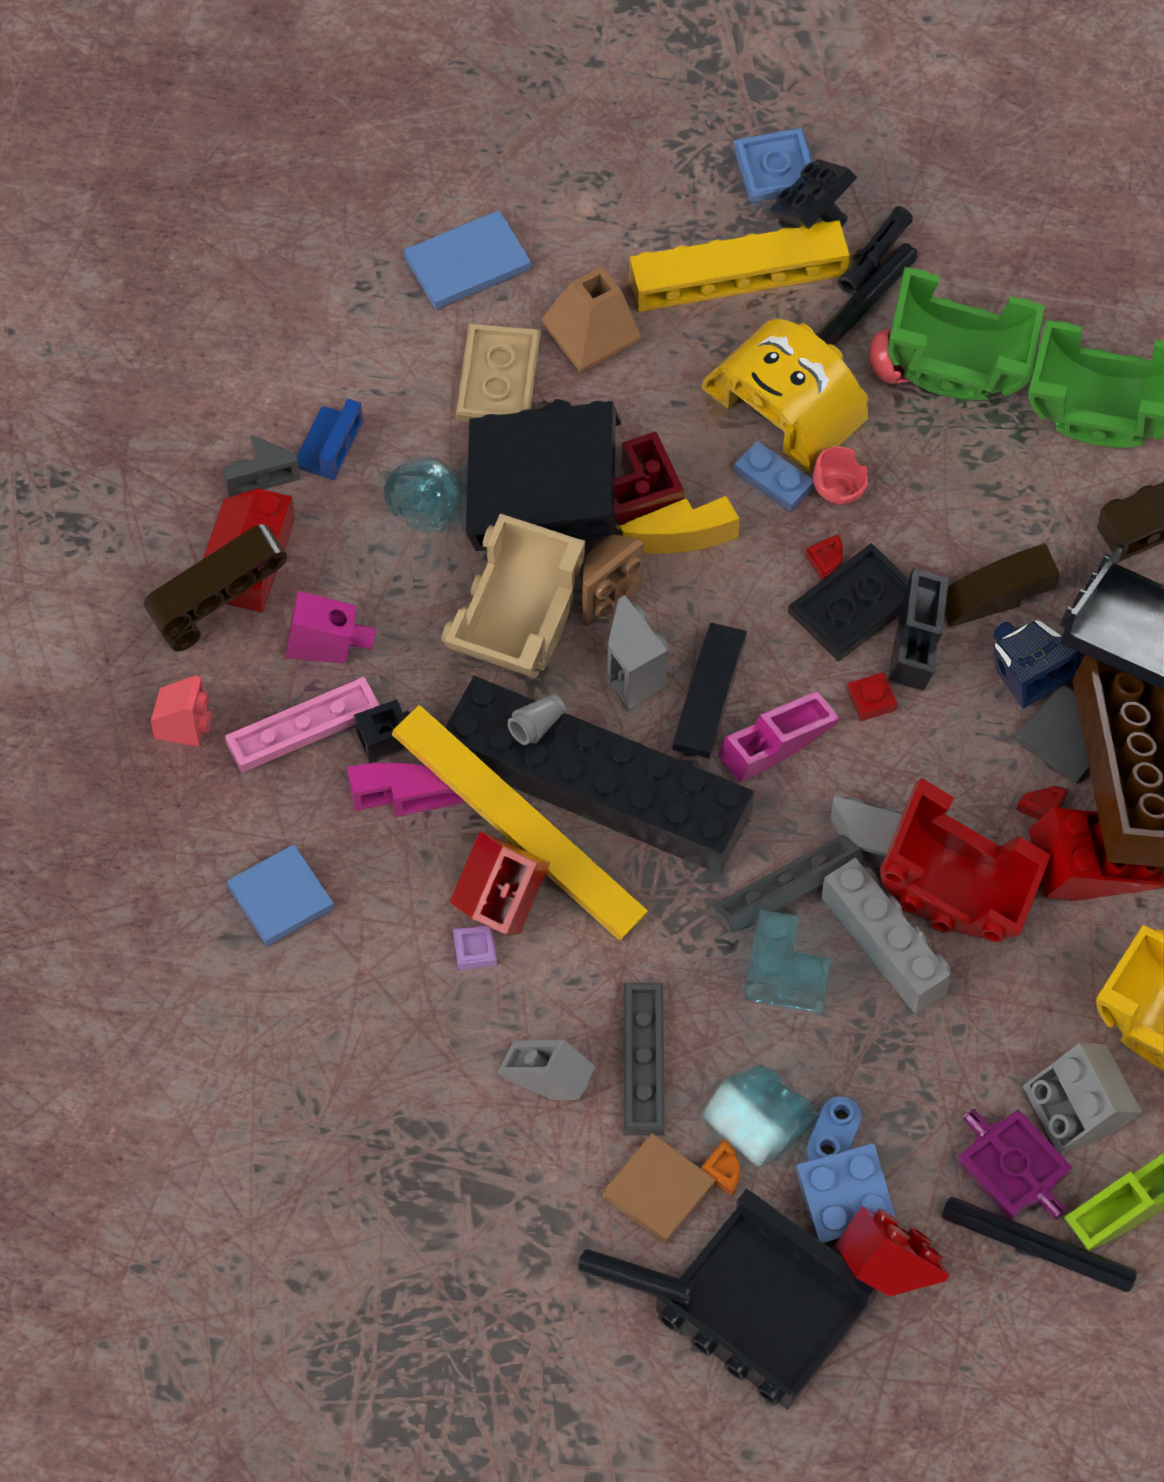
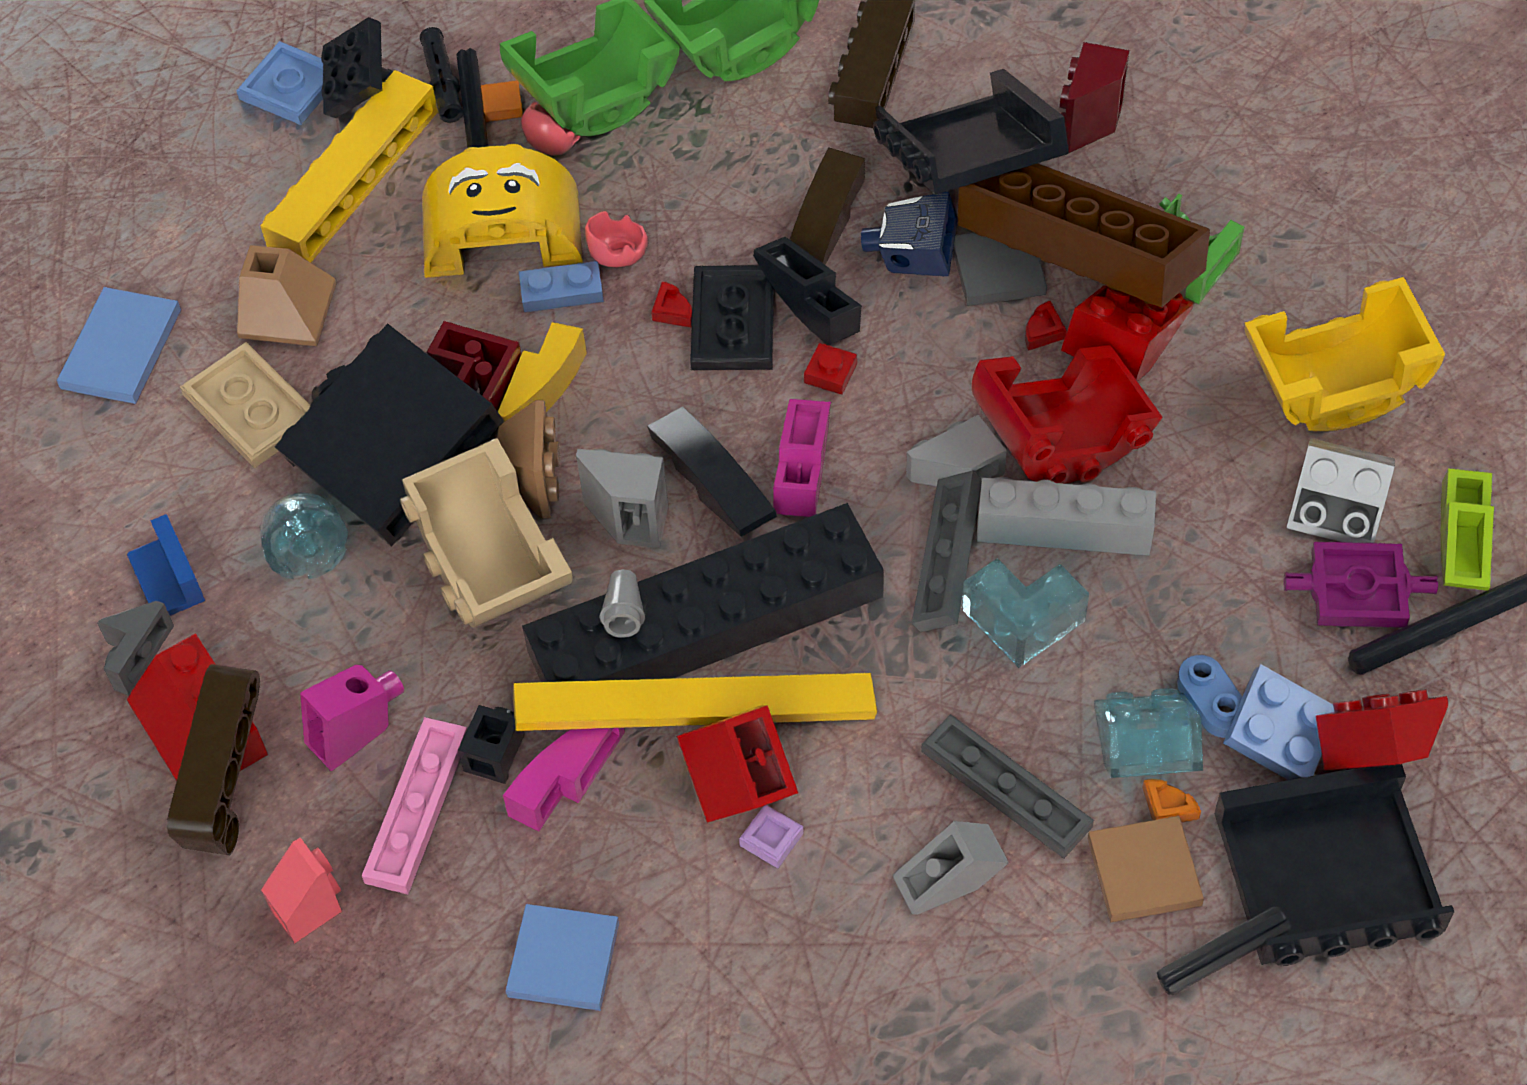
camera: 45 degrees left, 5 degrees down
none -> orange tile [481,80,523,122]

